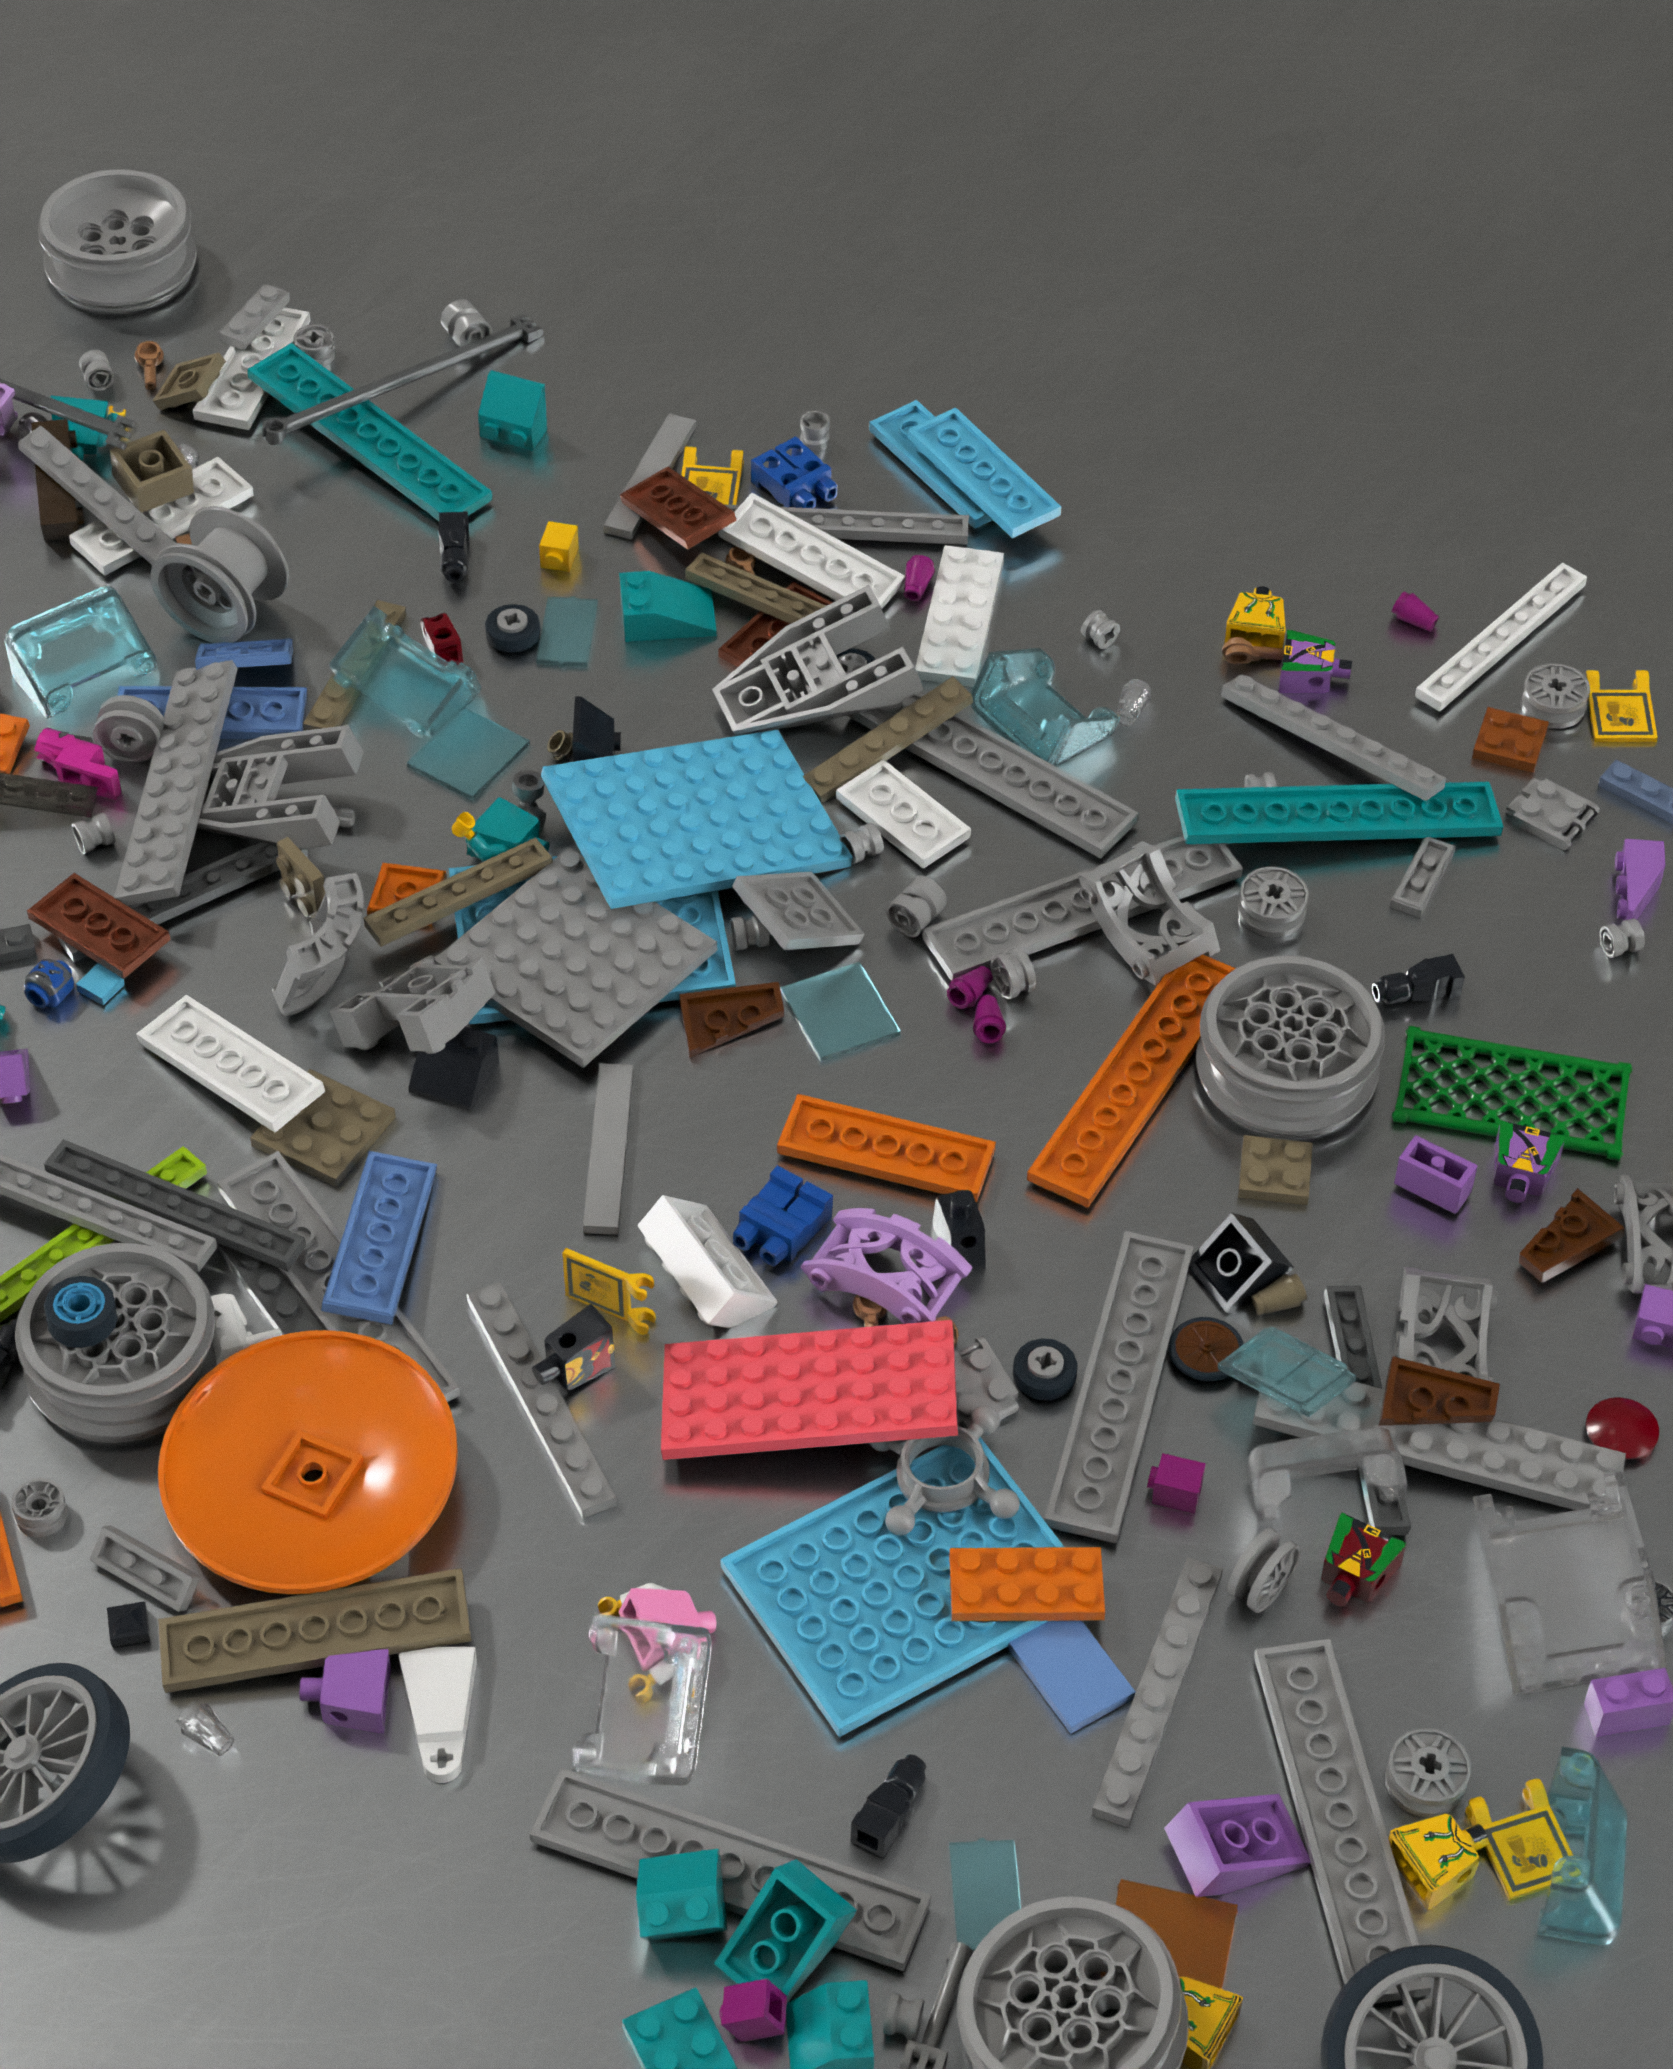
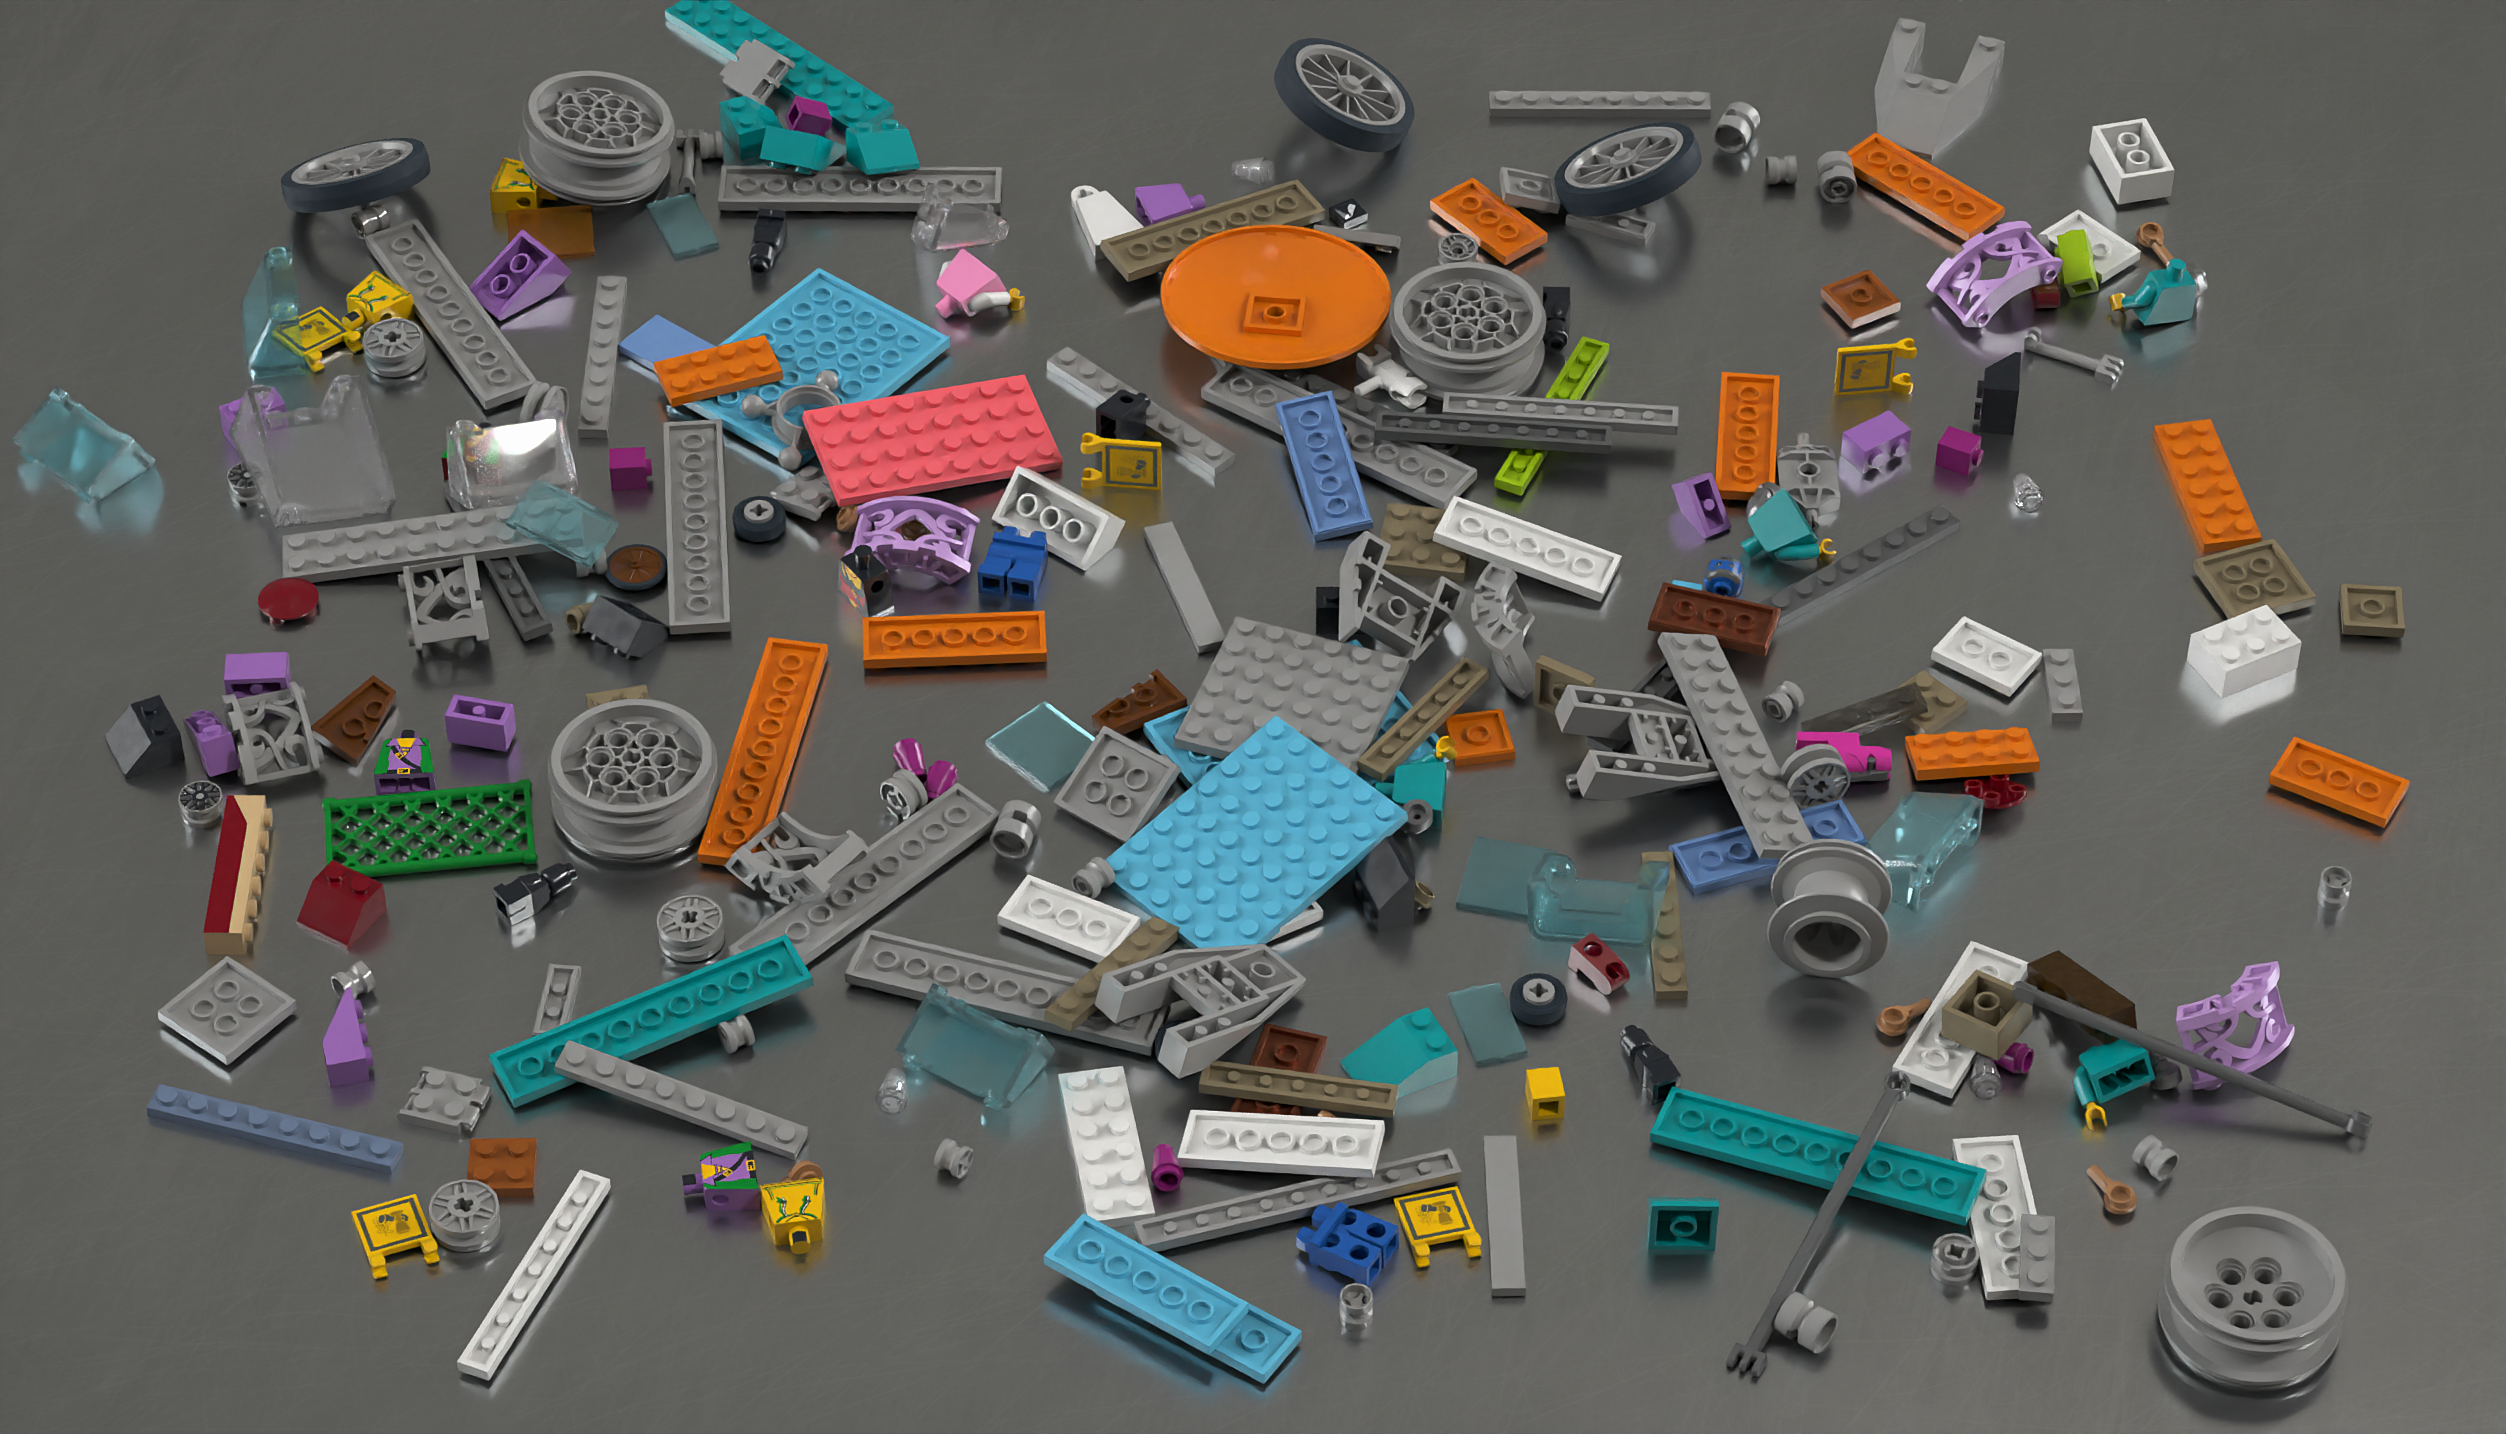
camera: 160 degrees right, 5 degrees down
light grey plate [18,425,177,566] -> none
black wheel [44,1276,117,1348] -> none
dark tan plate [153,352,226,410] -> none
medium blue tile [195,638,293,670] -> none
copper tile [620,466,737,550] -> none
reddish brown wing [1378,1356,1500,1426] -> none
magenta cone [1391,591,1439,632] -> none
none -> dark red slope [297,860,387,950]

